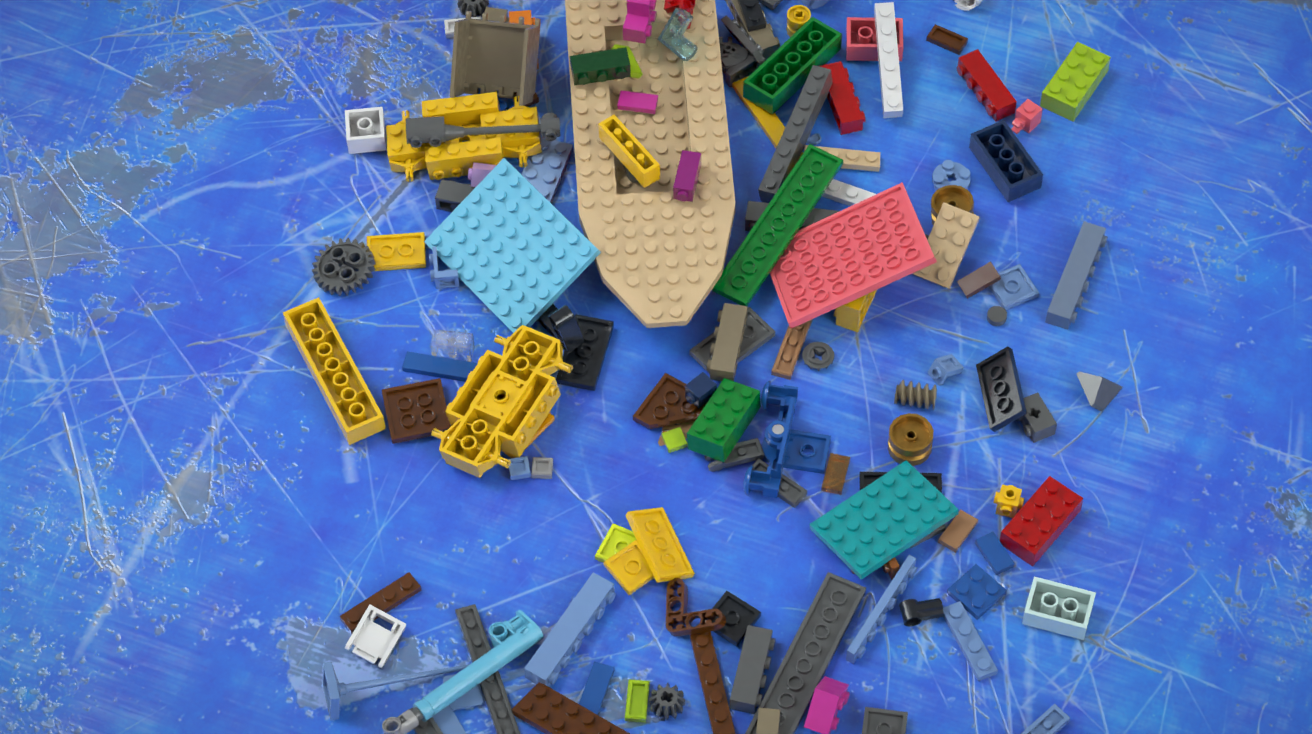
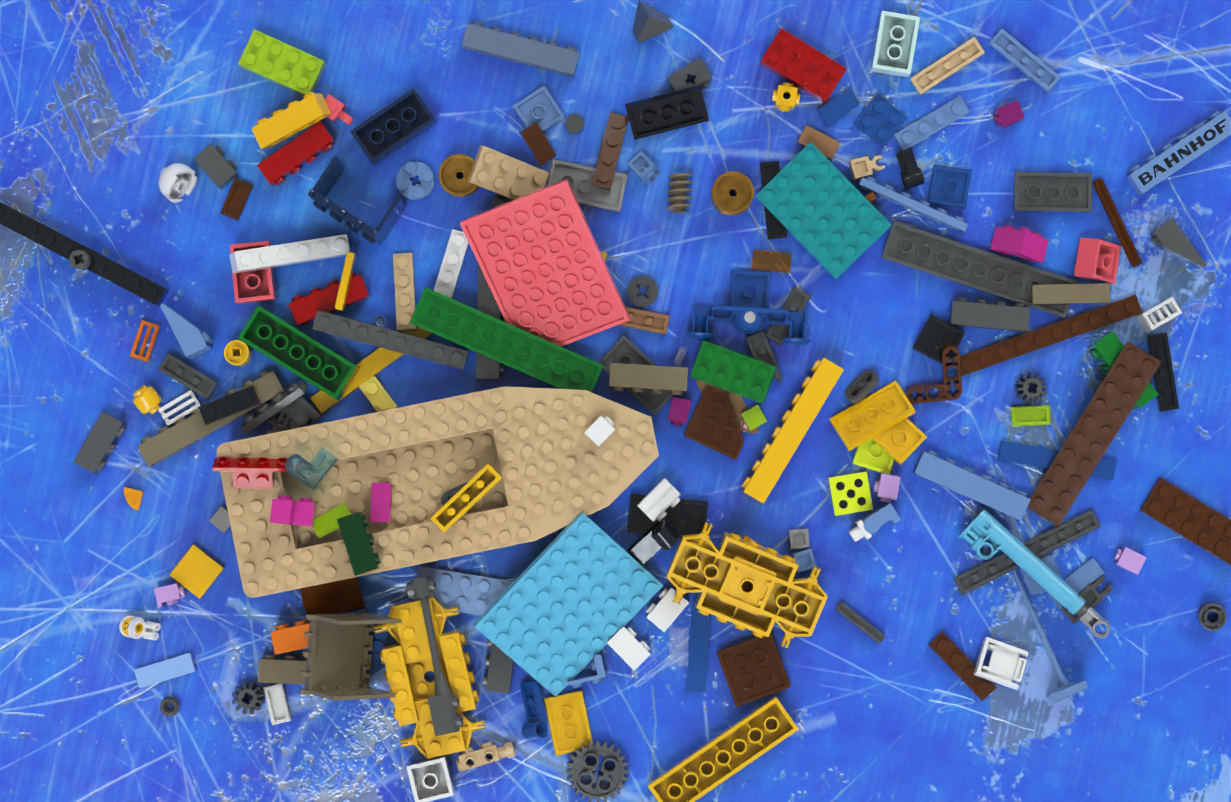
camera: 100 degrees left, 30 degrees up
lavender brick [467,162,496,187] -> none
magenta brick [673,150,702,202] -> none
dark blue brick [685,372,717,409] -> none
none -> dark grey brick [194,144,239,190]
none -> yellow brick [251,92,331,149]
none -> reddish brown tile [300,577,365,614]
none -> dark blue windscreen [308,156,406,245]
none -> yellow tile [335,252,356,312]
none -> light yellow plate [359,375,398,412]
none -> tan brick [456,741,516,771]
none -> blue plate [520,680,548,740]
none -> light grey tile [547,159,628,213]
none -> white brick [584,416,615,447]
none -> reddish brown plate [592,112,629,191]
none -> white brick [607,626,651,670]
none -> white brick [637,478,681,522]
none -> white brick [646,588,689,632]
none -> magenta brick [667,397,691,427]
none -> clear tile [673,347,688,367]
none -> yellow brick [741,358,844,504]
none -> neon yellow tile [828,472,873,516]
none -> dark grey axle [835,602,885,643]
none -> dark grey plate [845,369,879,403]
none -> tan plate [848,156,885,180]
none -> medium blue hips [848,503,901,542]
none -> lavender brick [873,473,901,503]
none -> tan plate [909,37,985,95]
none -> blue tile [927,164,972,209]
none -> magenta brick [993,100,1025,129]

